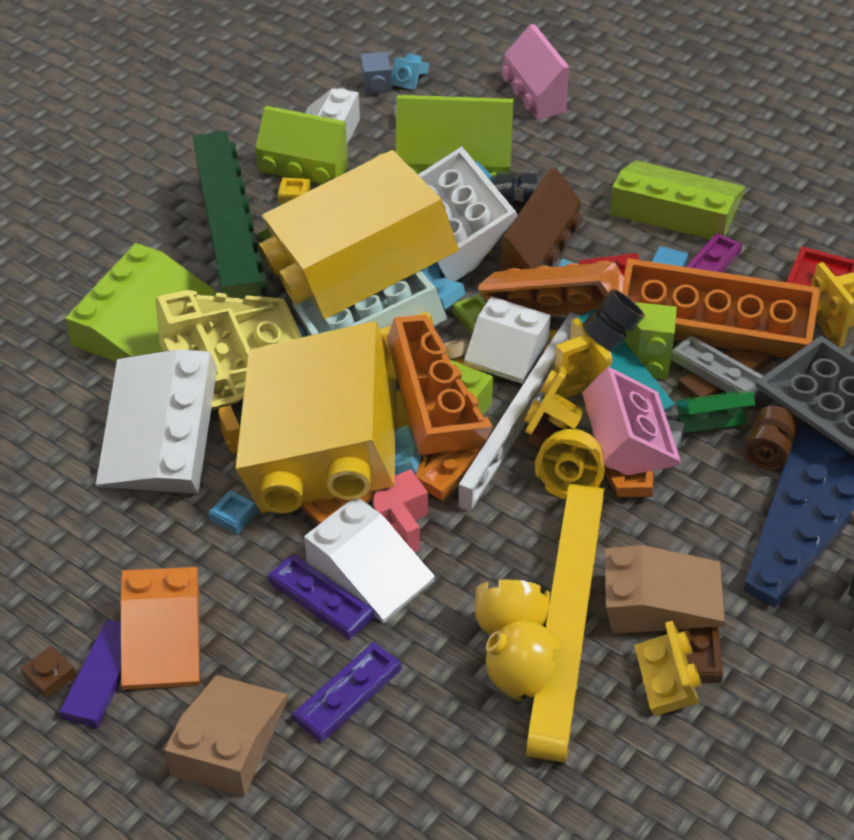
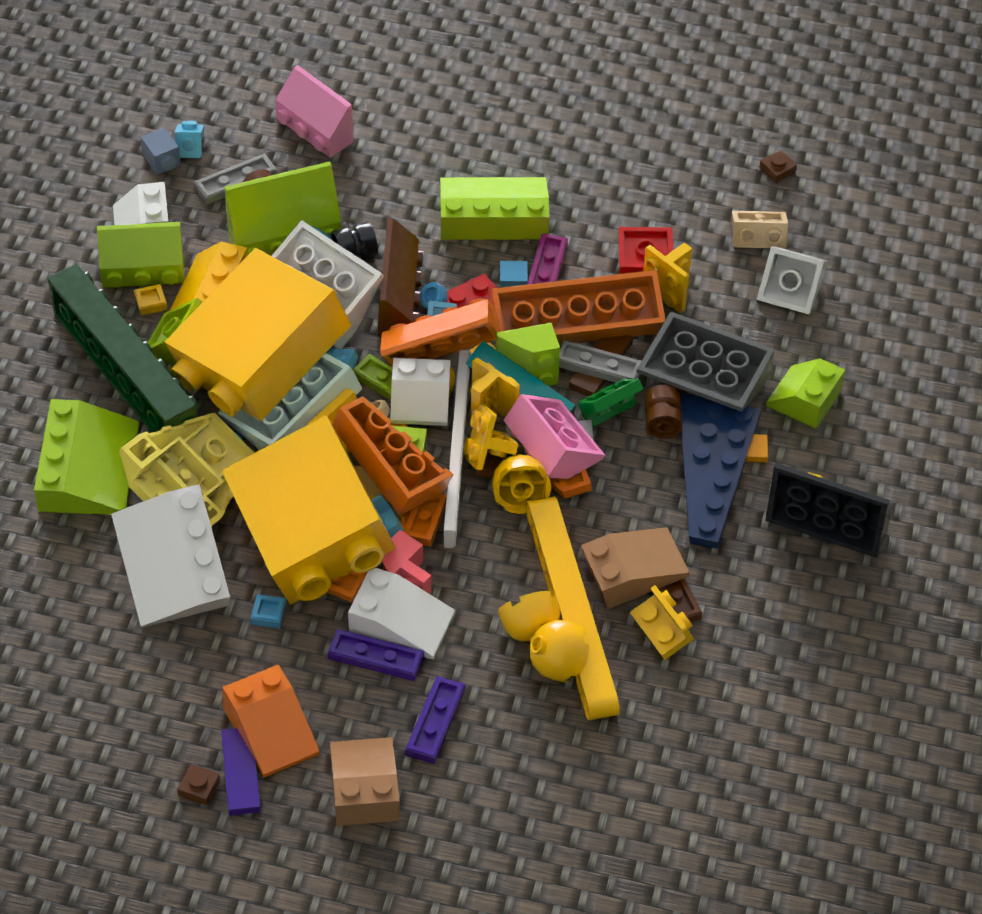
camera: 25 degrees left, 5 degrees up
light orange tile [218,405,240,454] -> none
black wheel [582,289,645,352] -> none
none -> dark azure tile [419,282,448,309]

